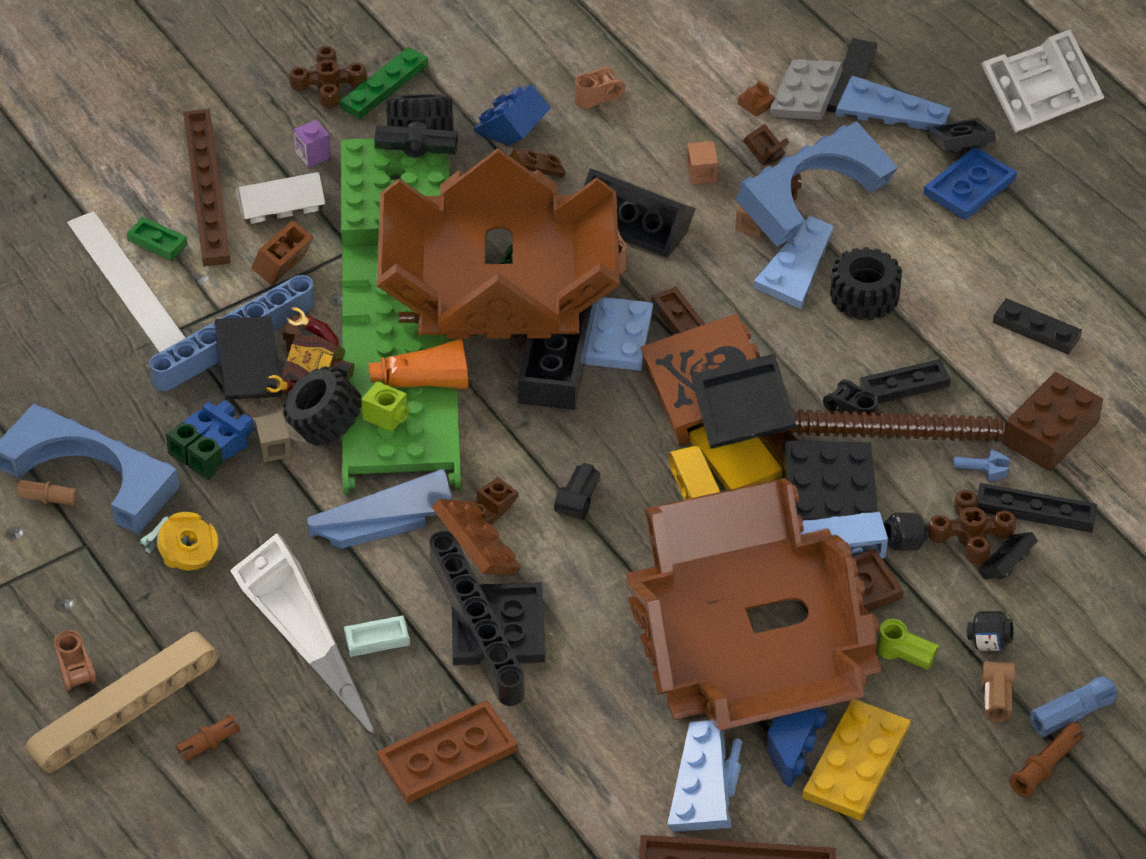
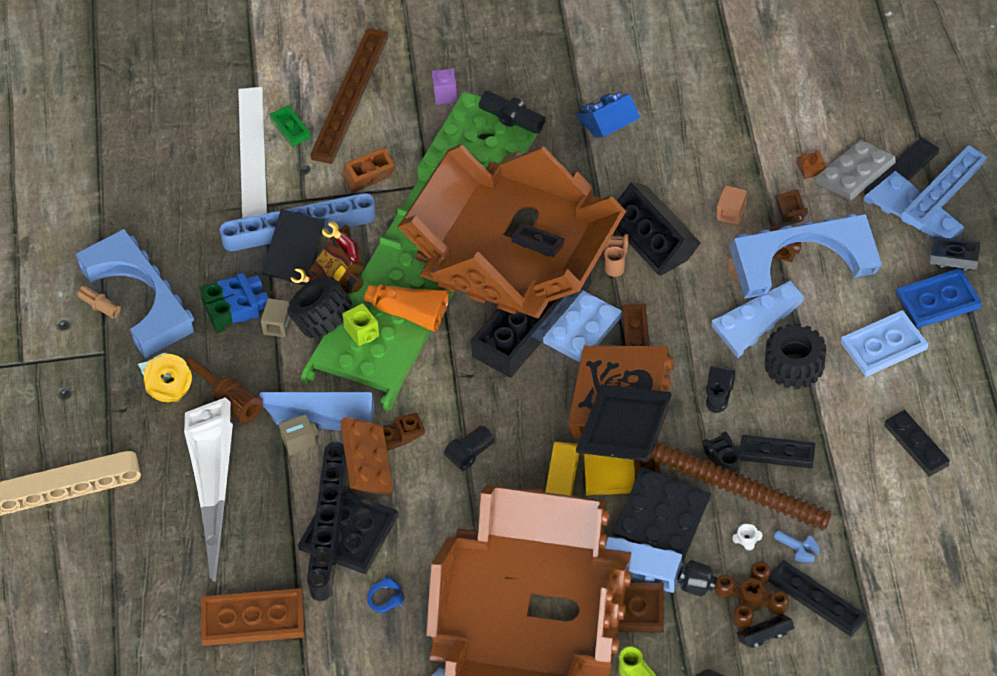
camera: 30 degrees right, 5 degrees up
nougat piece [54,630,97,692] -> none
dark orange pin [176,714,241,763] -> none
white slope [235,172,325,224] -> none
reddish brown gear [289,46,367,109] -> none
green plate [340,47,428,119] -> none
light aqua tile [344,615,410,657] -> none
black tyre [386,94,454,131] -> none
reddish brown bracket [510,148,566,178] -> none
nougat piece [574,66,626,108] -> none
reddish brown brick [1002,371,1103,472] -> none
none -> reddish brown piece [185,356,263,424]
none -> dark tan brick [278,414,318,456]
none -> blue piece [367,575,404,613]
none -> black plate [511,223,565,258]
none -> black piece [706,366,735,413]
none -> white plate [732,524,762,551]
none -> light blue plate [841,310,928,377]
none -> medium blue plate [901,145,987,230]

